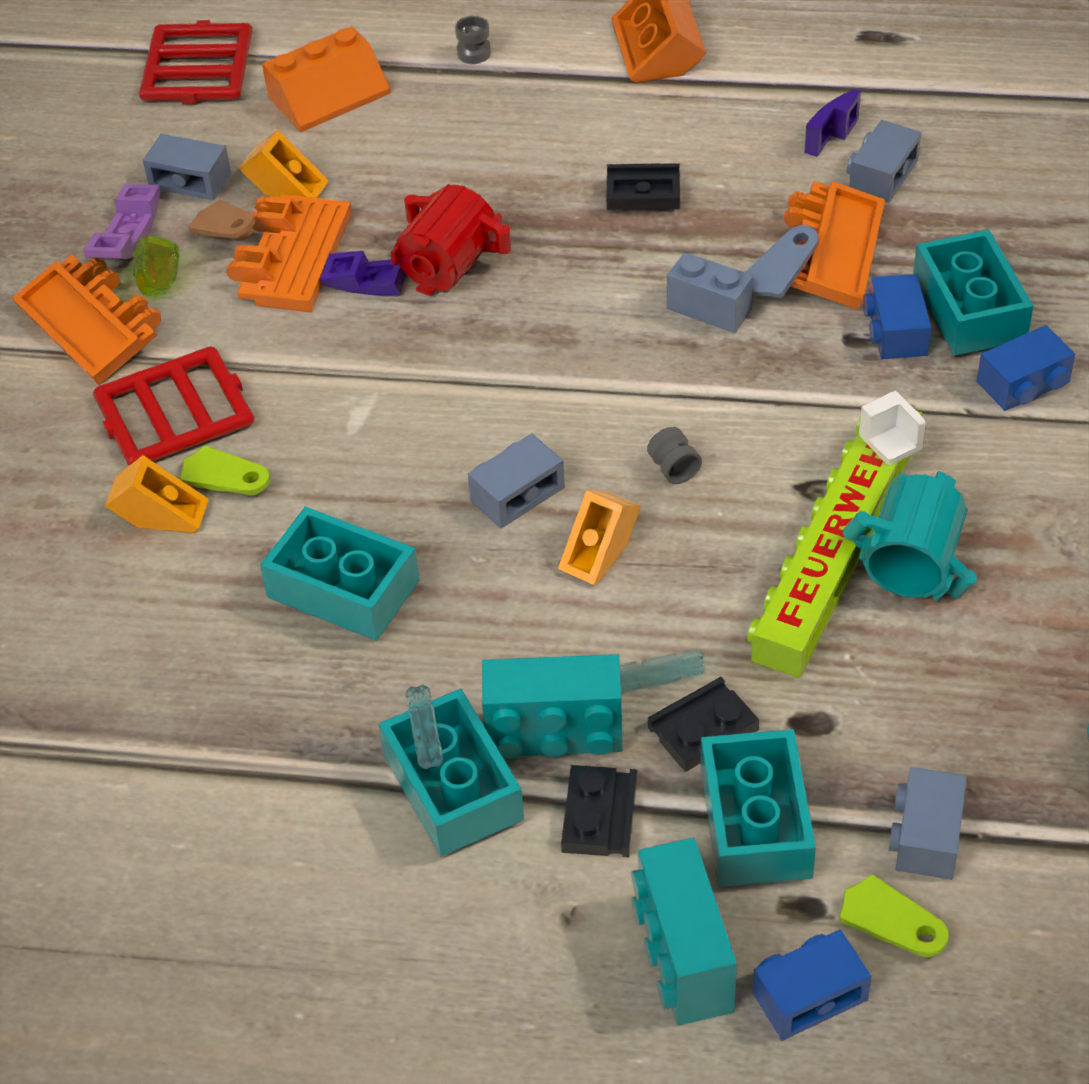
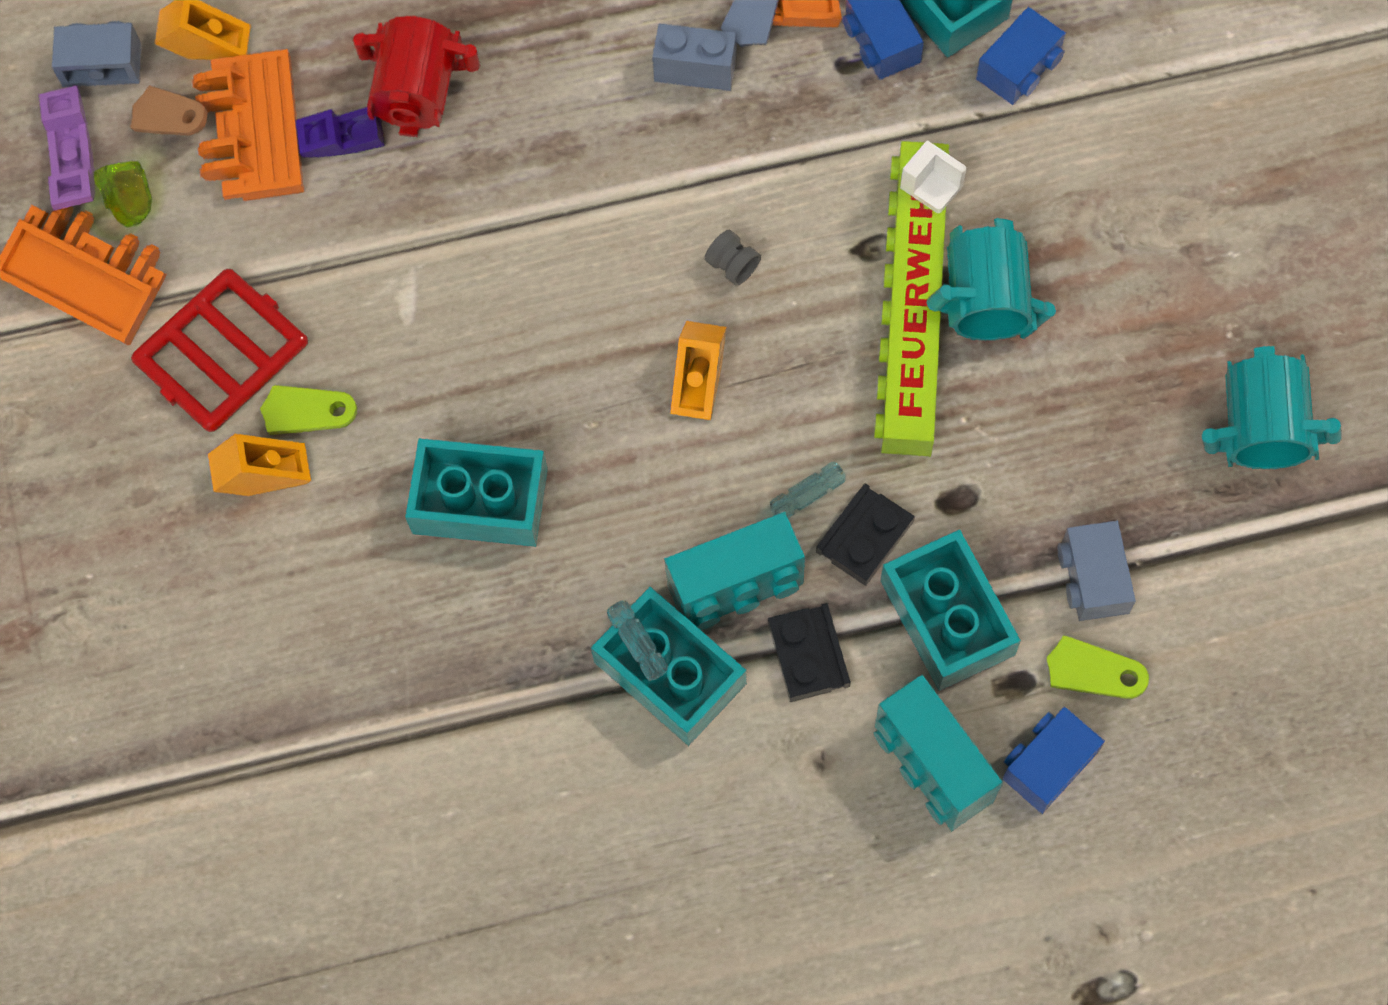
camera: 20 degrees left, 20 degrees up
sand blue brick [468,433,565,529] -> none

